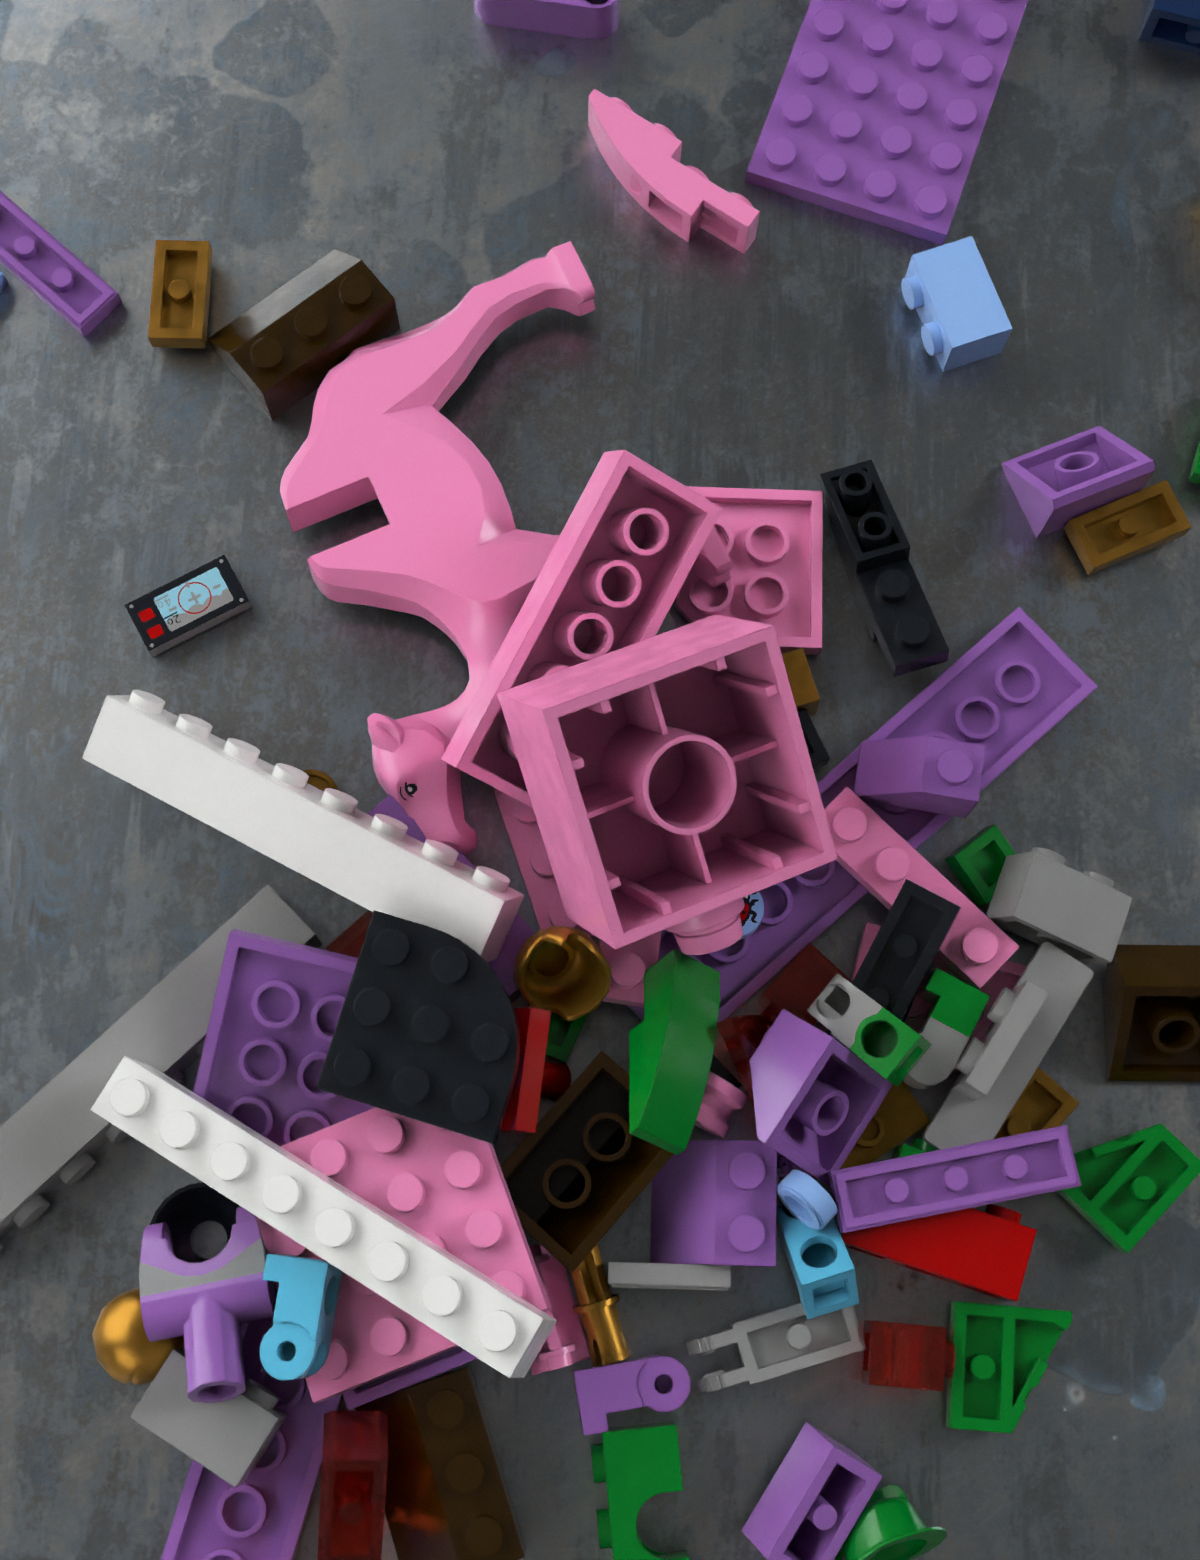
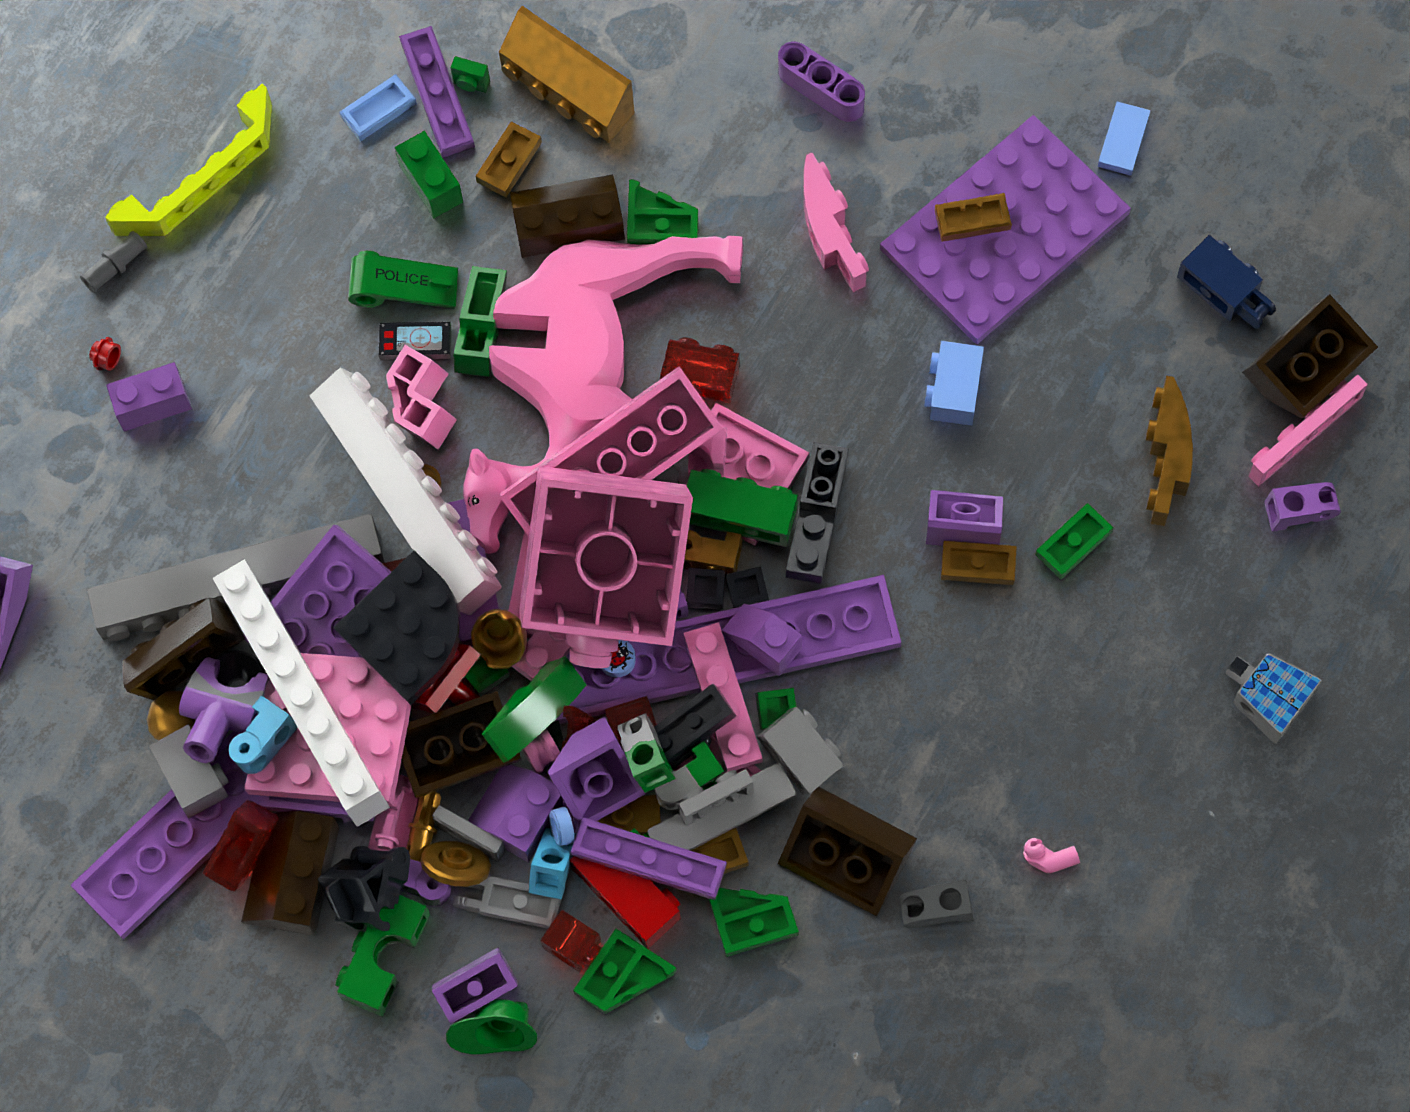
camera: 35 degrees right, 5 degrees down
none -> dark brown slope [122,597,245,700]
none -> black piece [318,846,410,931]
none -> green door [348,251,458,309]
none -> bright pink brick [386,345,457,450]
none -> green brick [394,130,463,219]
none -> pearl gold wheel [420,841,491,887]
none -> green plate [450,56,490,93]
none -> green slope [453,266,507,377]
none -> pearl gold slope [499,6,635,143]
none -> green wing [627,179,698,245]
none -> clear red brick [660,337,740,403]
none -> green brick [687,469,798,547]
none -> black plate [725,566,769,608]
none -> pearl gold plate [934,193,1012,242]

